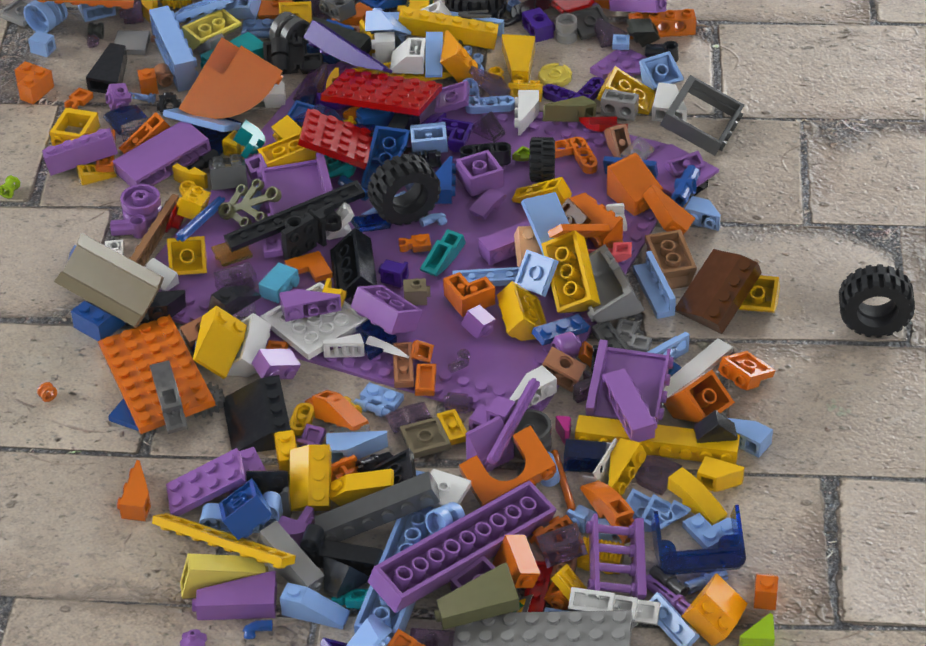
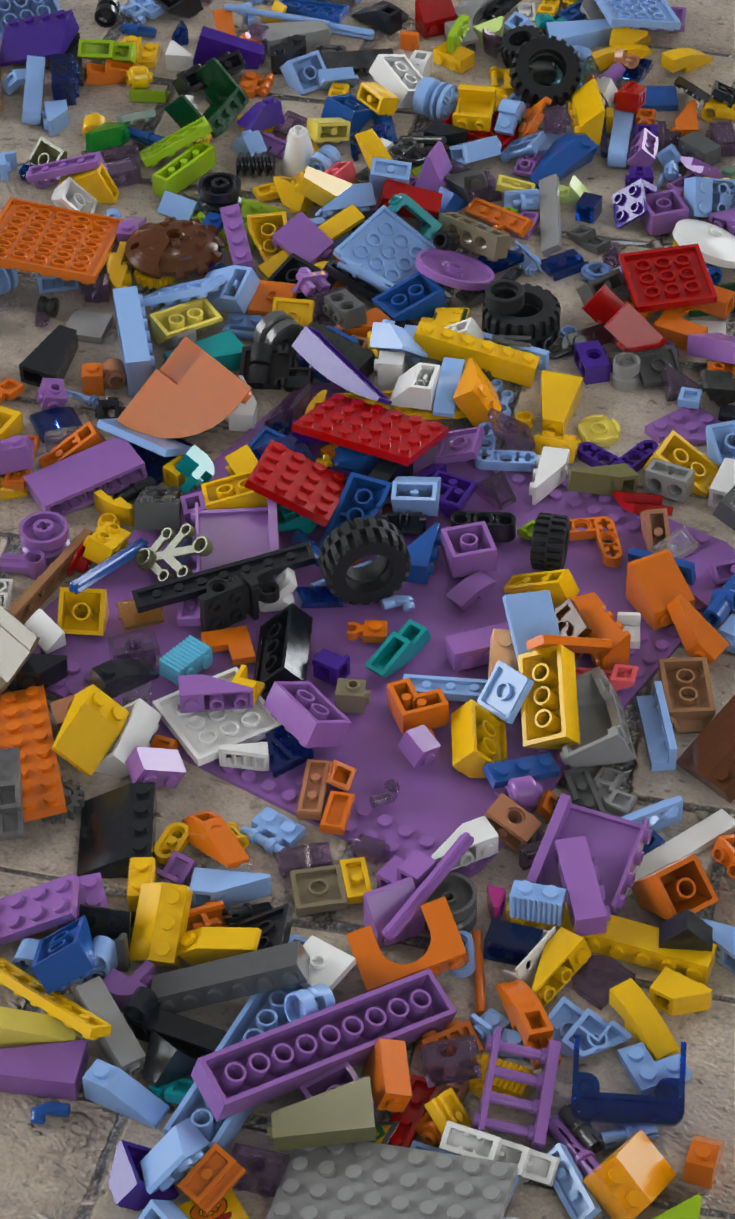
camera: 10 degrees right, 0 degrees up
white sticker [366,336,409,358] -> none
none -> light blue brick [509,880,566,927]

